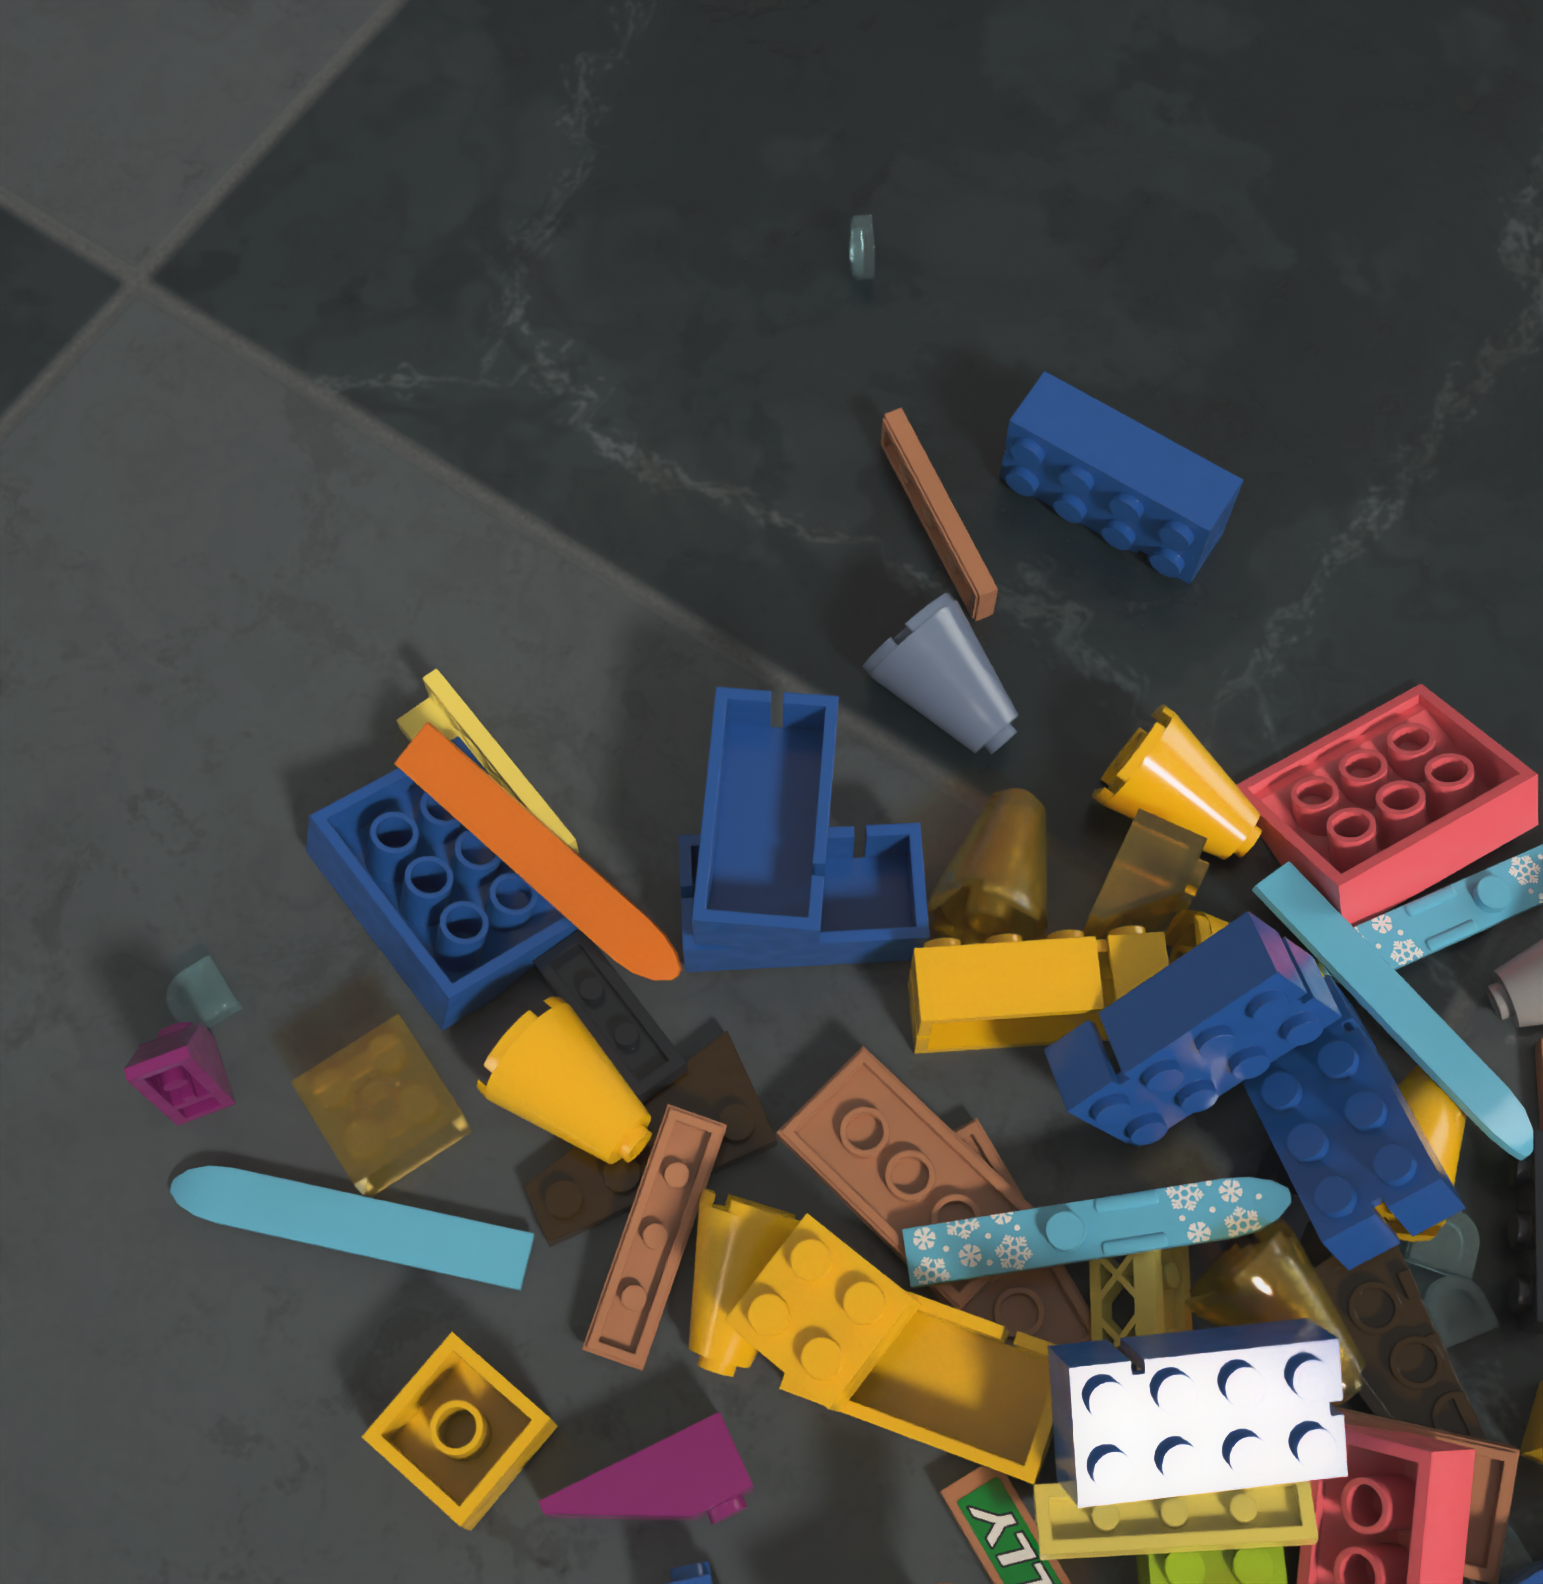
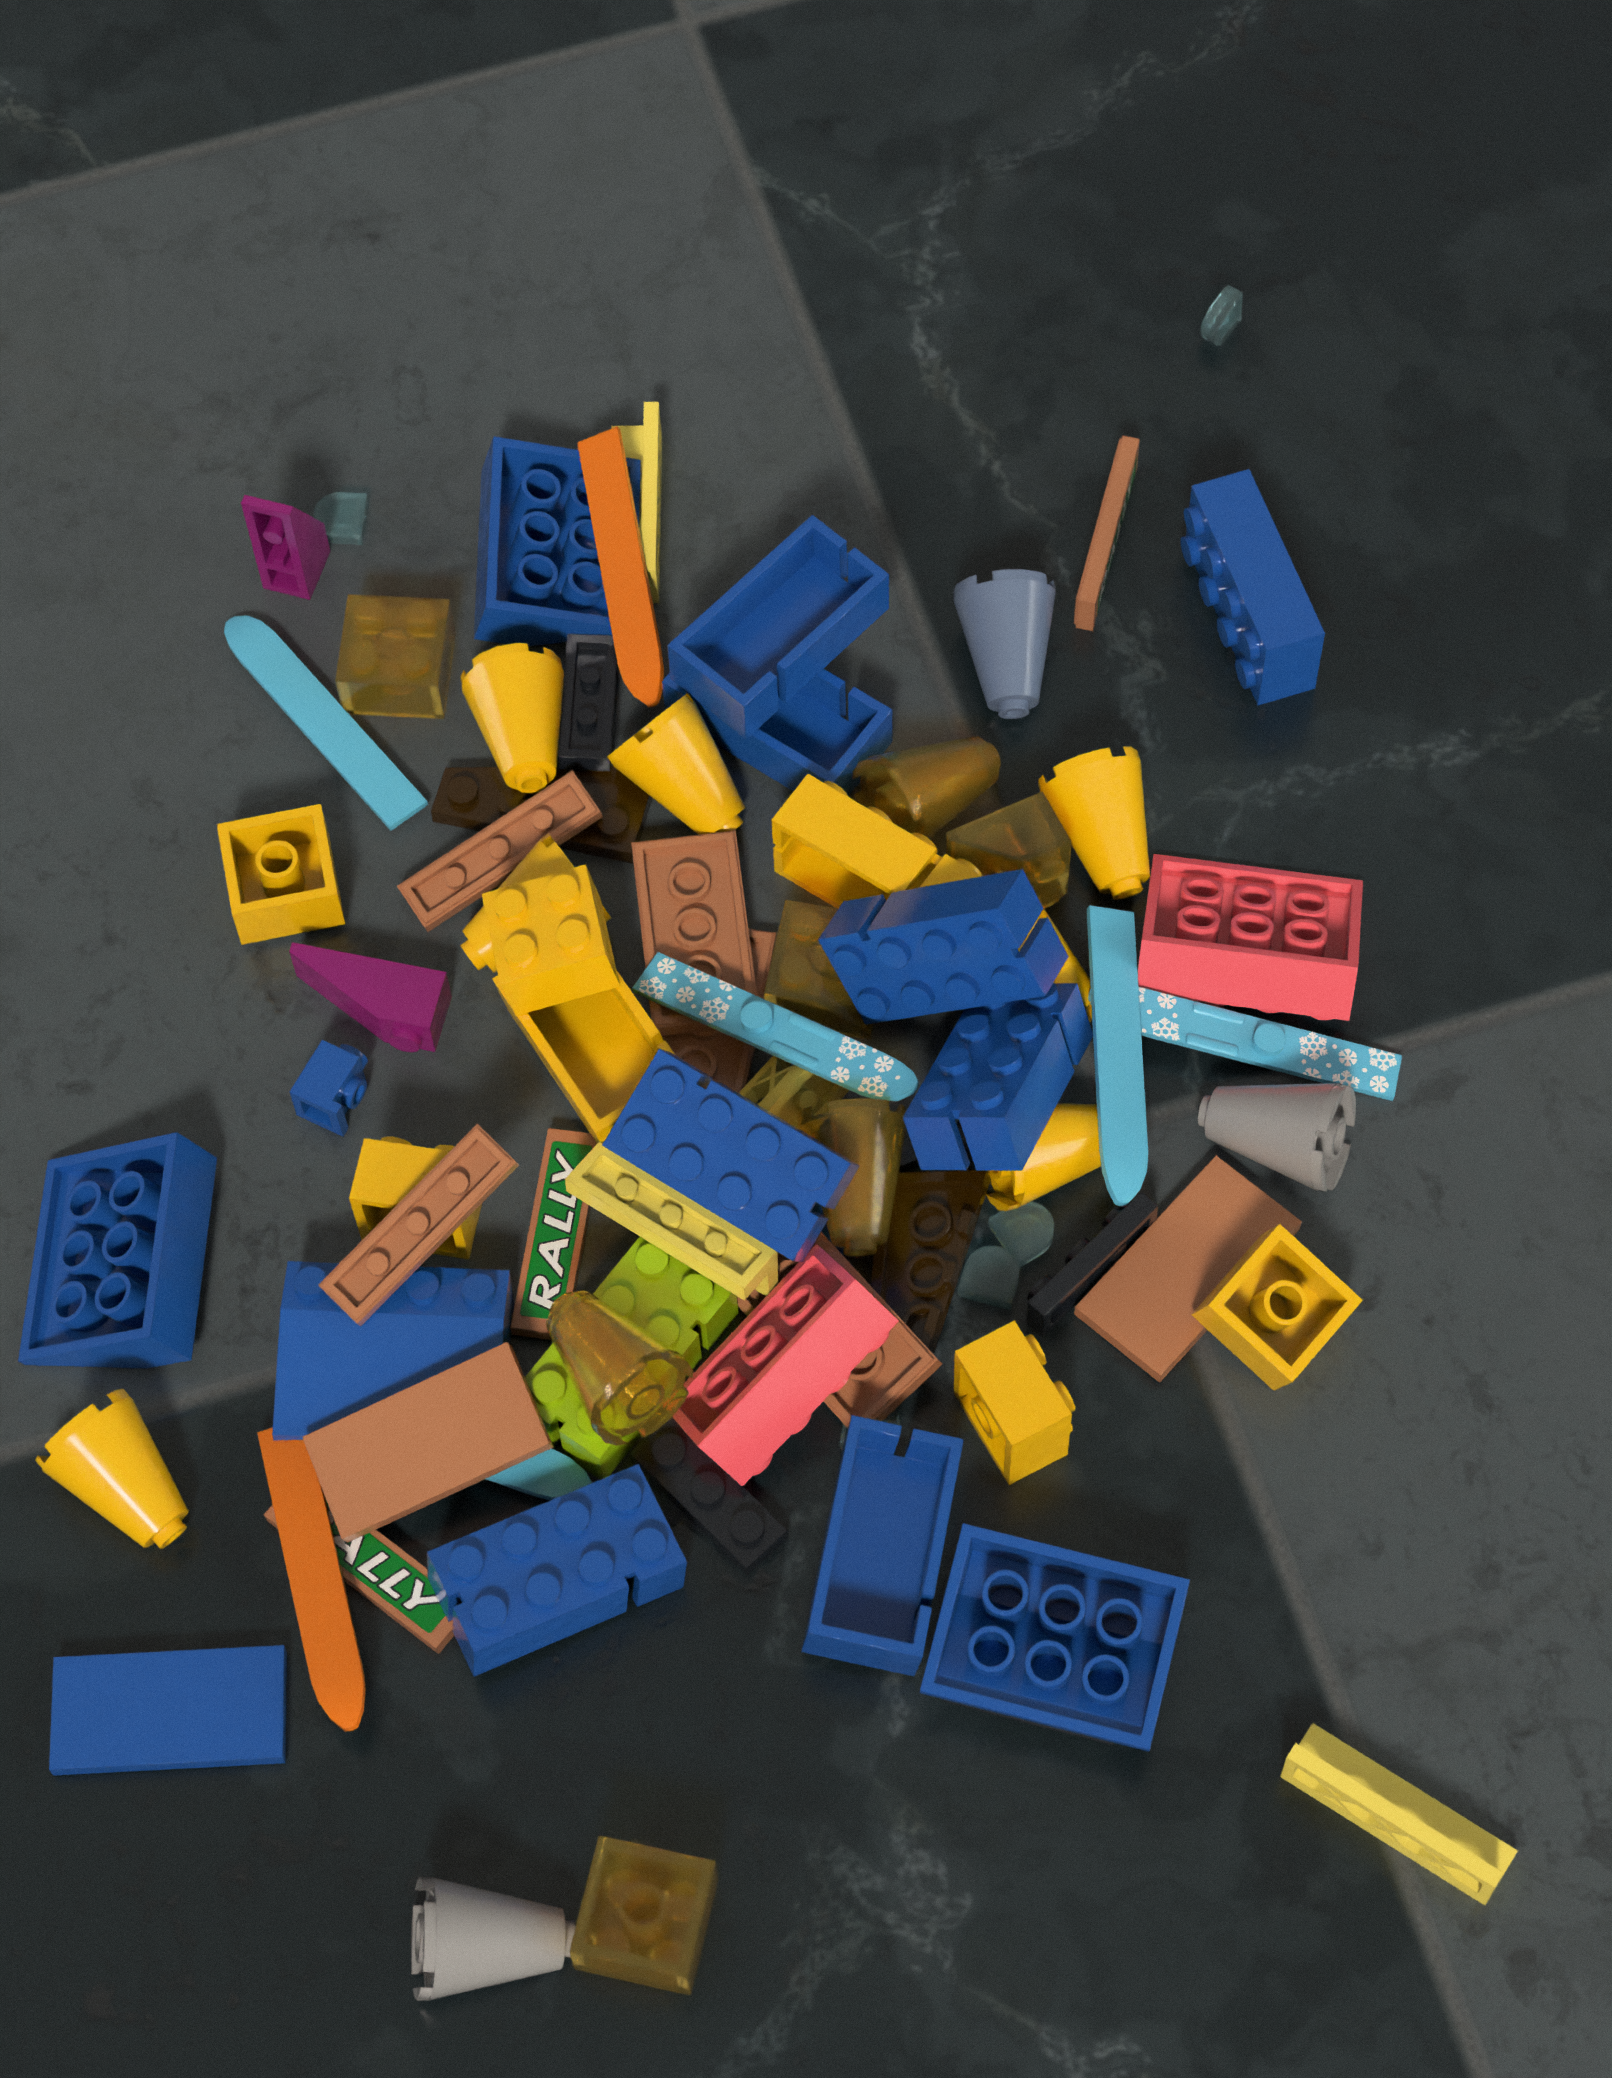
camera: 40 degrees right, 5 degrees down
none -> yellow cone [607,693,746,835]
none -> clear yellow slope [764,900,874,1040]

